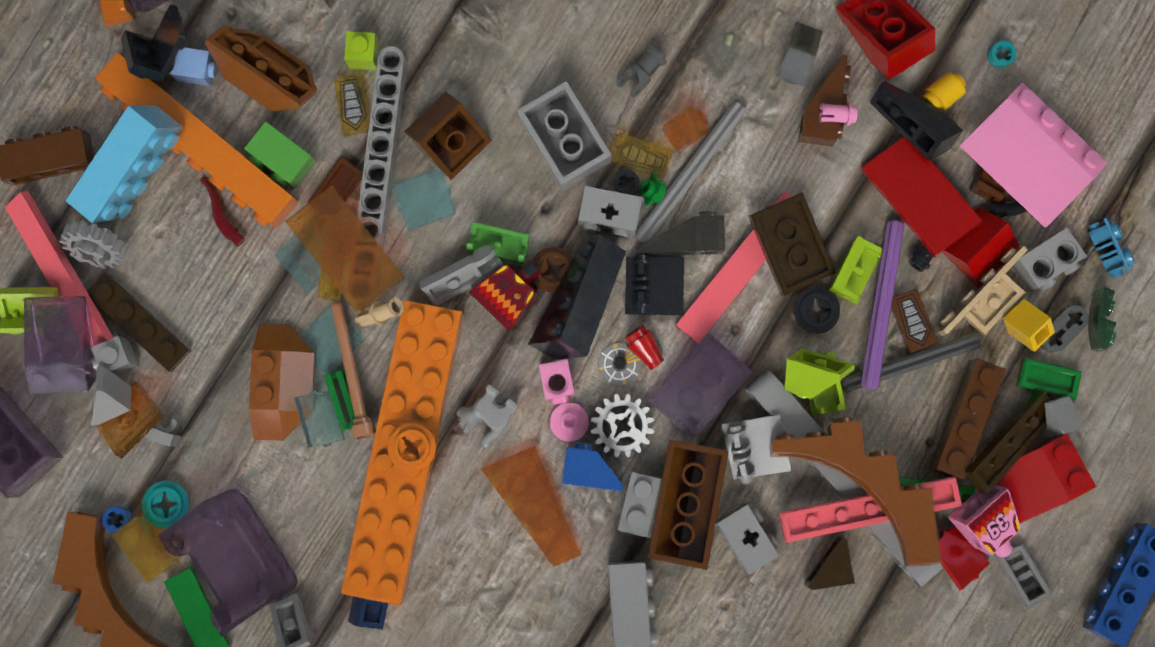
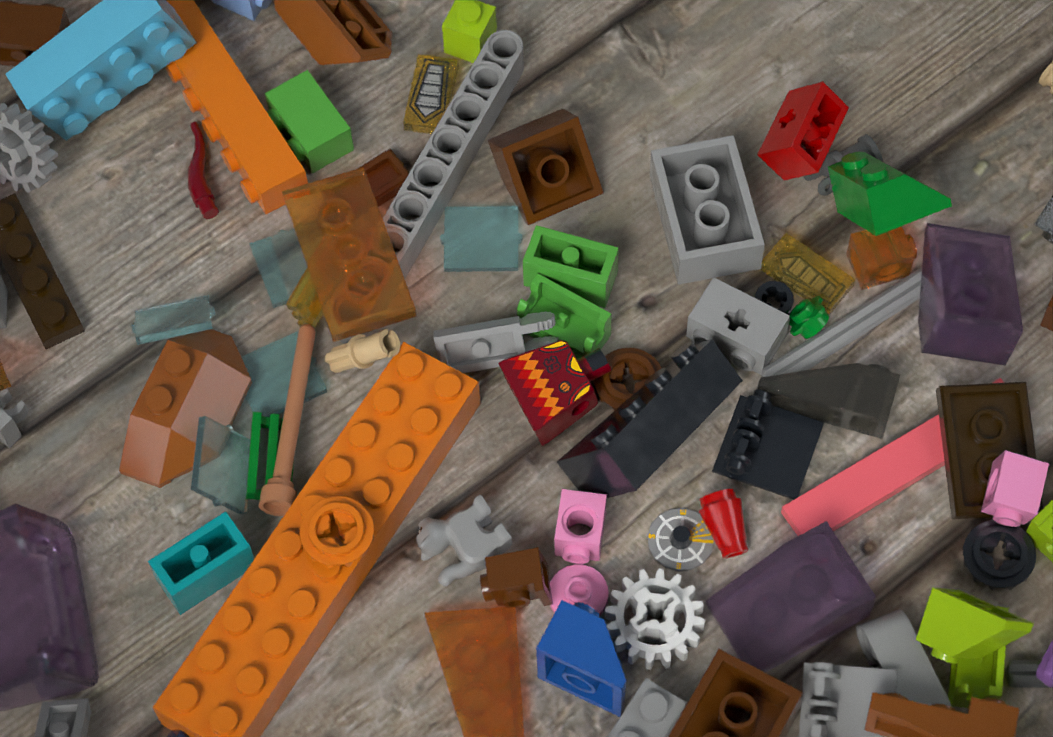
camera: 20 degrees right, 20 degrees down
none -> clear light blue piece [131,295,216,345]
none -> teal brick [148,511,255,615]
none -> reddish brown brick [480,547,553,608]
none -> bright green brick [523,225,619,308]
none -> red brick [757,81,849,180]
none -> green slope [828,152,952,236]
none -> clear purple slope [918,223,1023,366]
none -> bright pink brick [981,450,1049,527]

